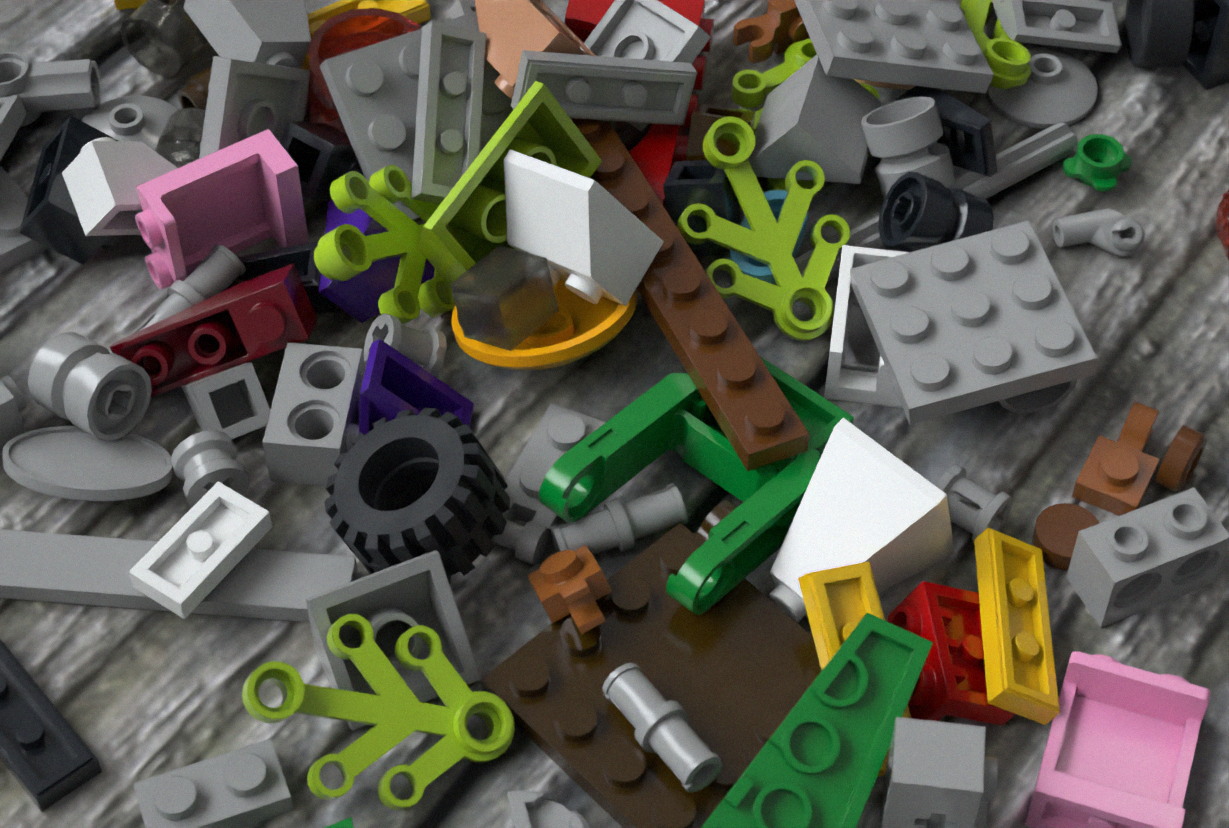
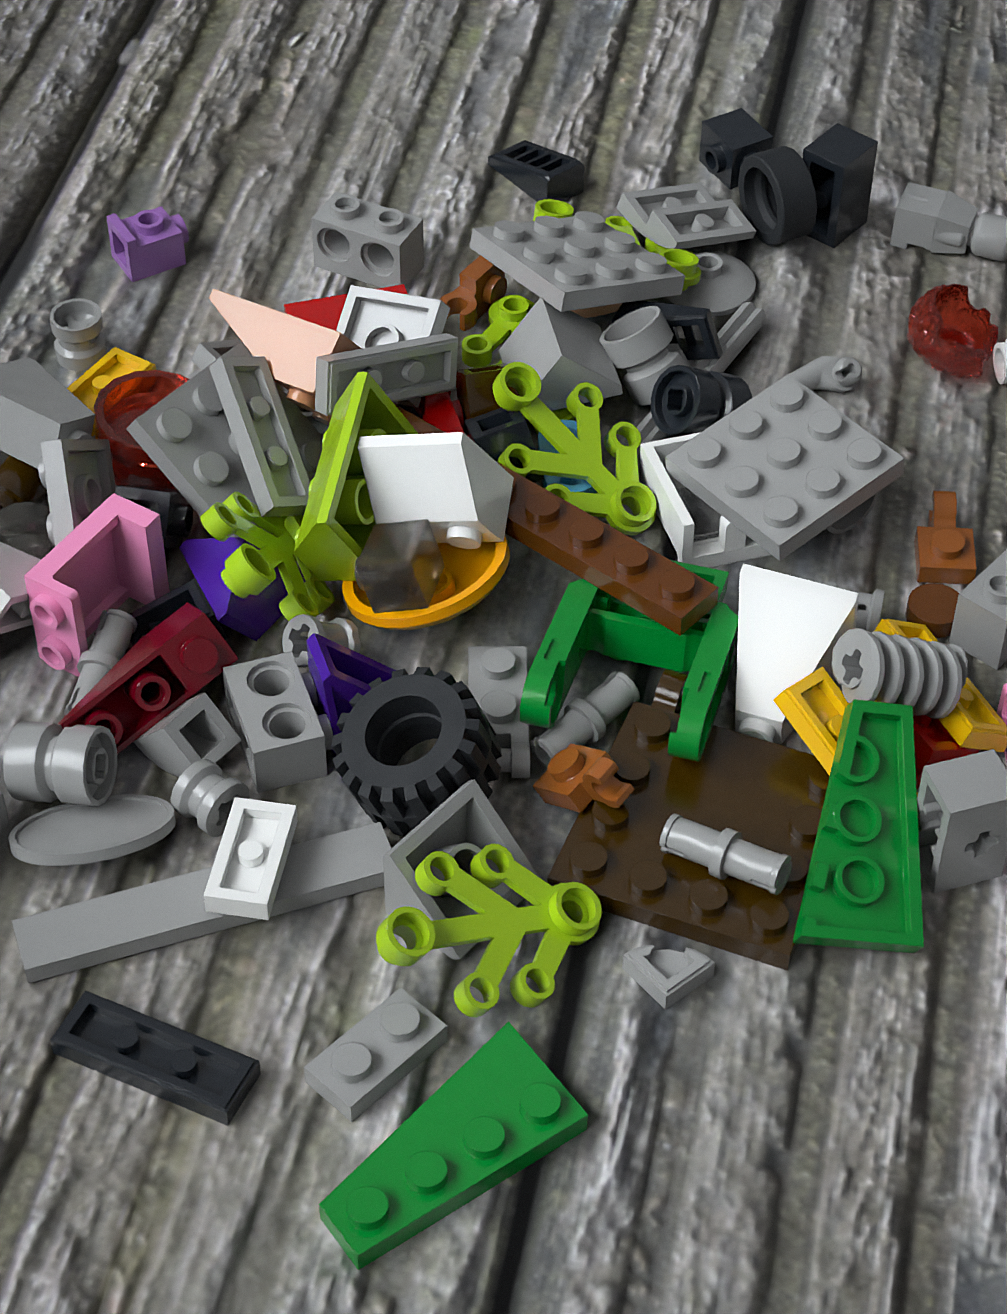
camera: 25 degrees left, 5 degrees down
green plate [1063,134,1132,192] -> none
reddish brown tile [1156,425,1207,493] -> none
none -> light grey piece [831,628,968,719]

